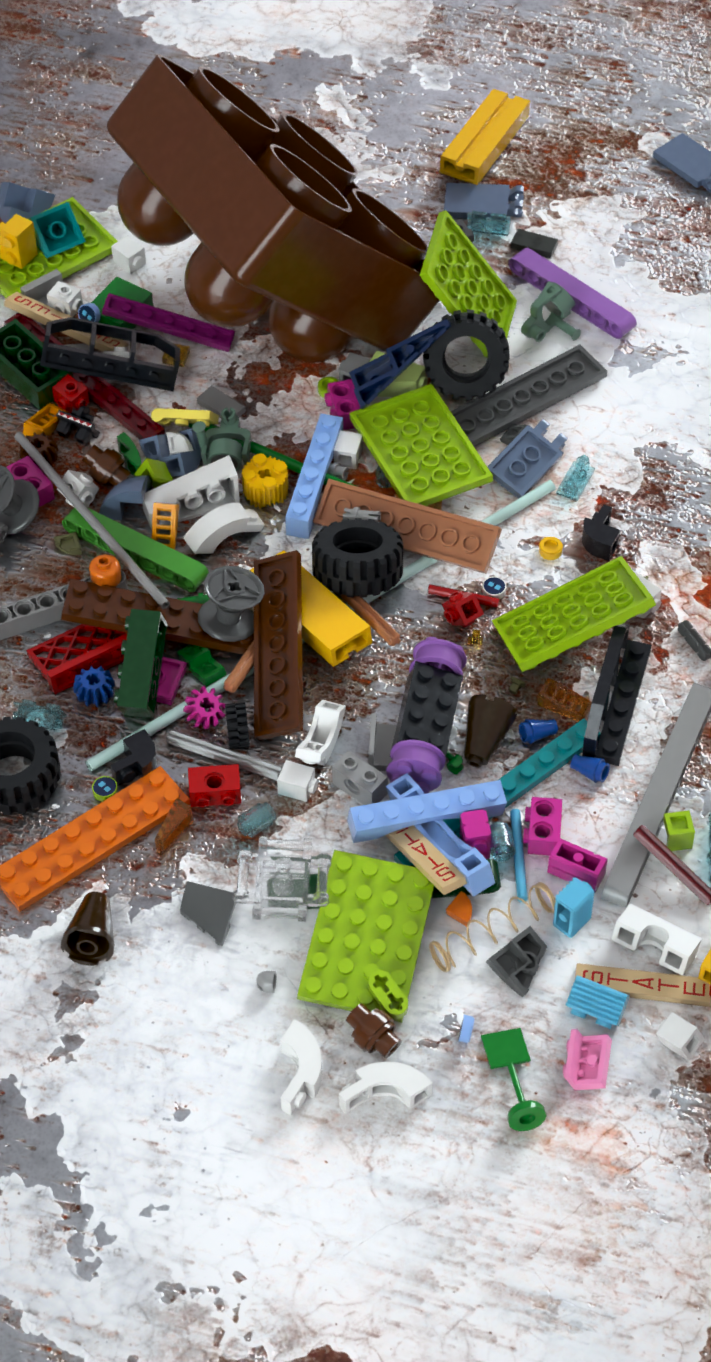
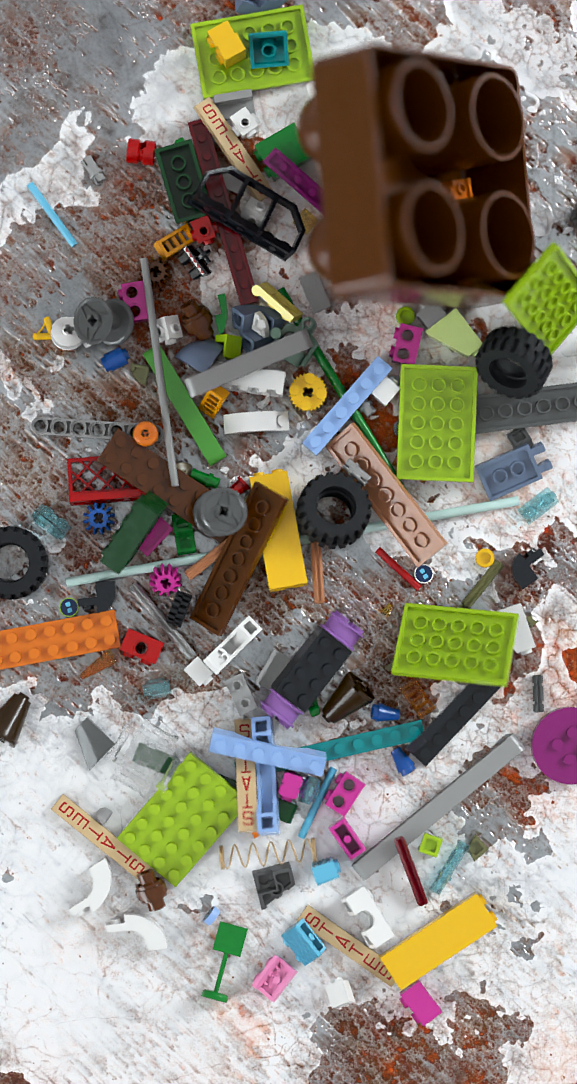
camera: 25 degrees right, 35 degrees up
tile [78,303,101,322] -> none
dark blue wedge [349,319,451,410] -> none
lime beam [368,970,408,1019] -> none
red brick [442,591,484,627] -> none
none -> tan tile [51,794,152,879]
none -> blue brick [101,347,130,372]
none -> light grey beam [184,329,313,398]
none -> olive axle [462,560,504,609]

